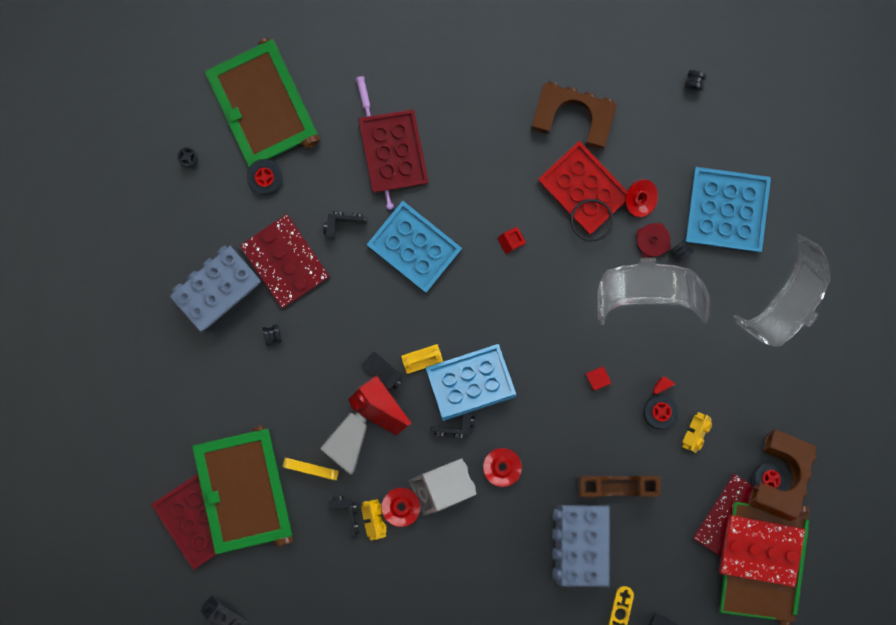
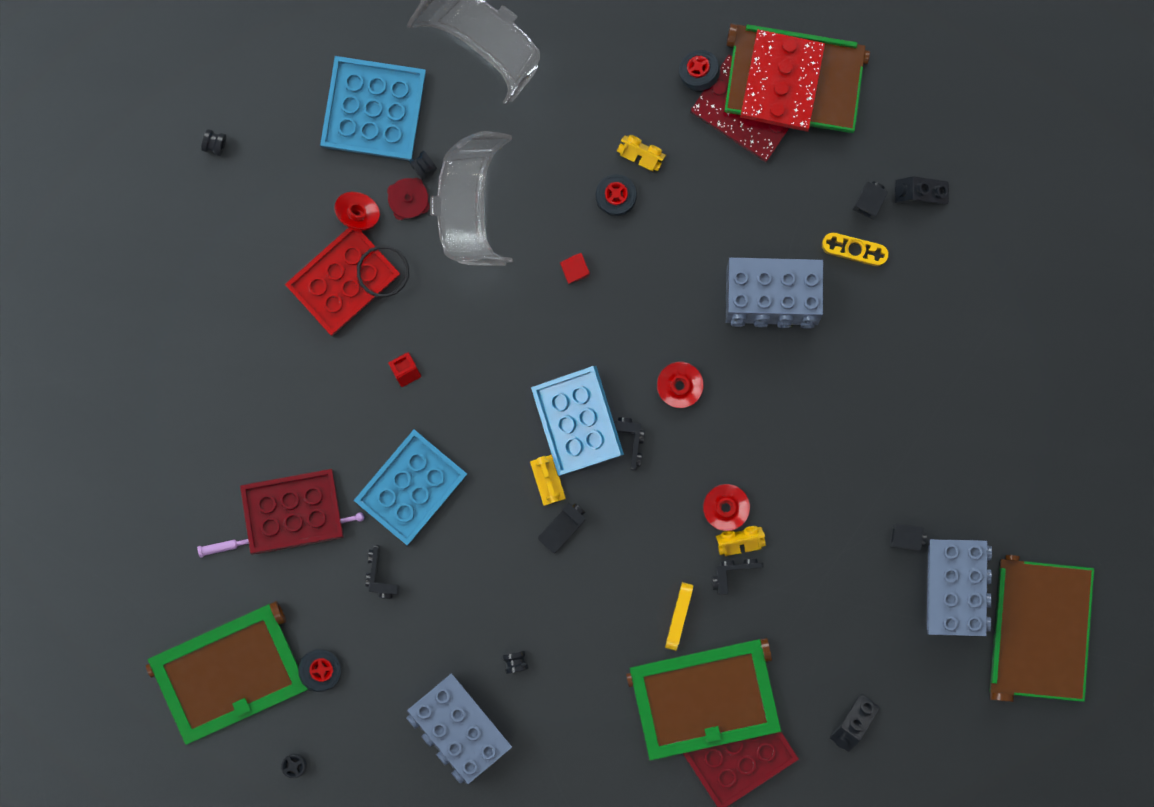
camera: 85 degrees left, 0 degrees up
dark red plate [239,214,330,309] -> none
light grey slope [321,413,367,474] -> none
red slope [348,376,411,435] -> none
light grey slope [408,458,476,516] -> none
reddish brown arch [531,82,617,150] -> none
reddish brown arch [577,476,660,497] -> none
red slope [651,376,676,395] -> none
reddish brown arch [748,429,817,521] -> none

